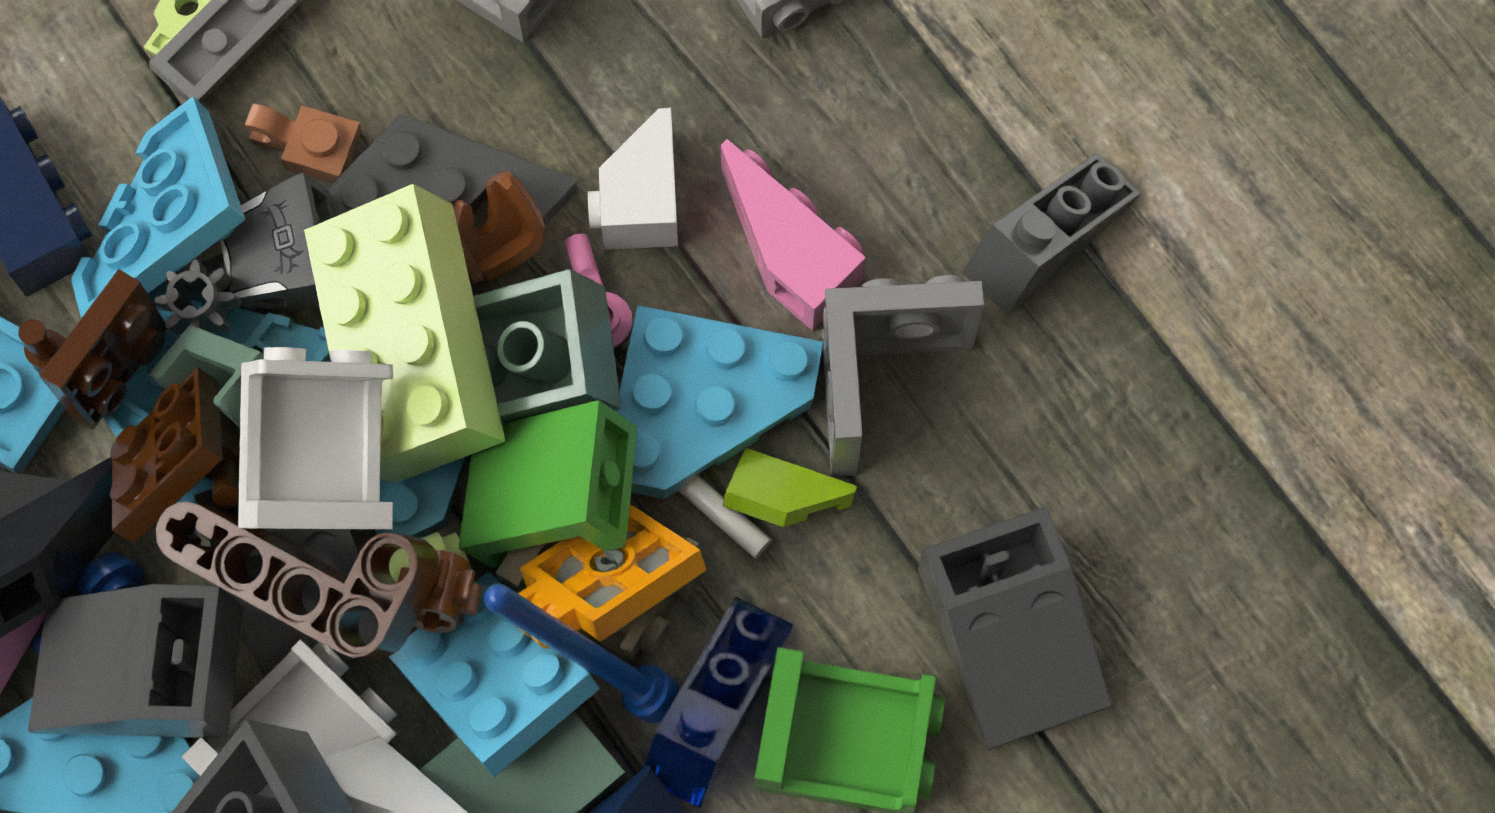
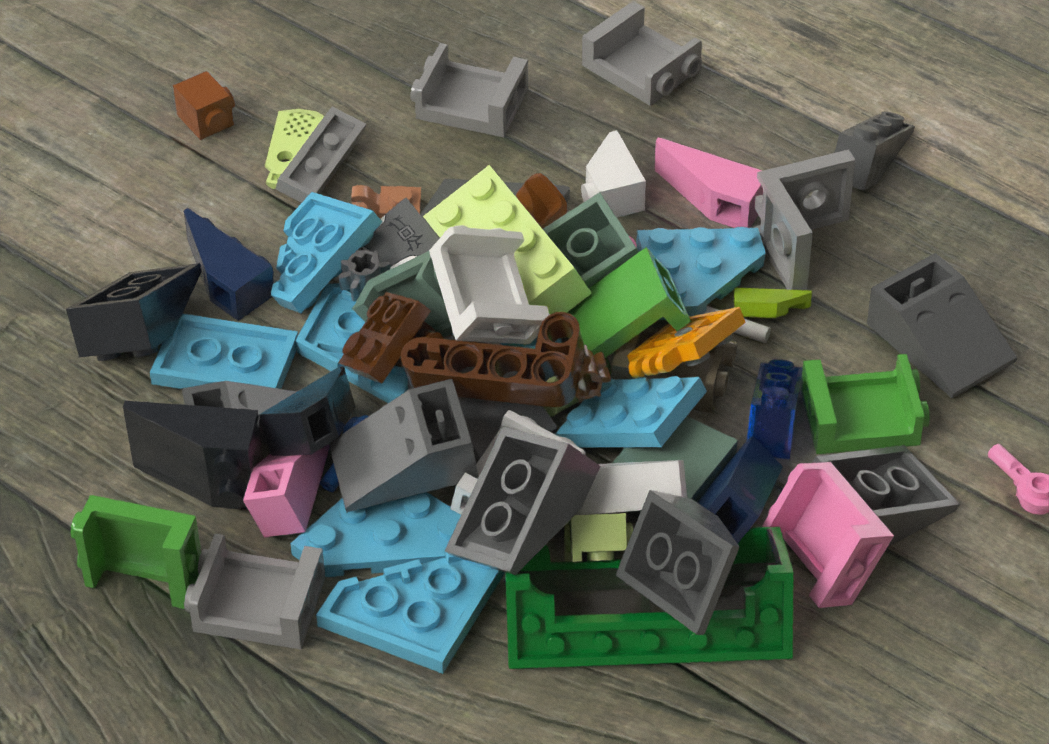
camera: 15 degrees left, 25 degrees down
reddish brown plate [18,269,168,430] -> none
blue piece [484,584,680,724] -> none

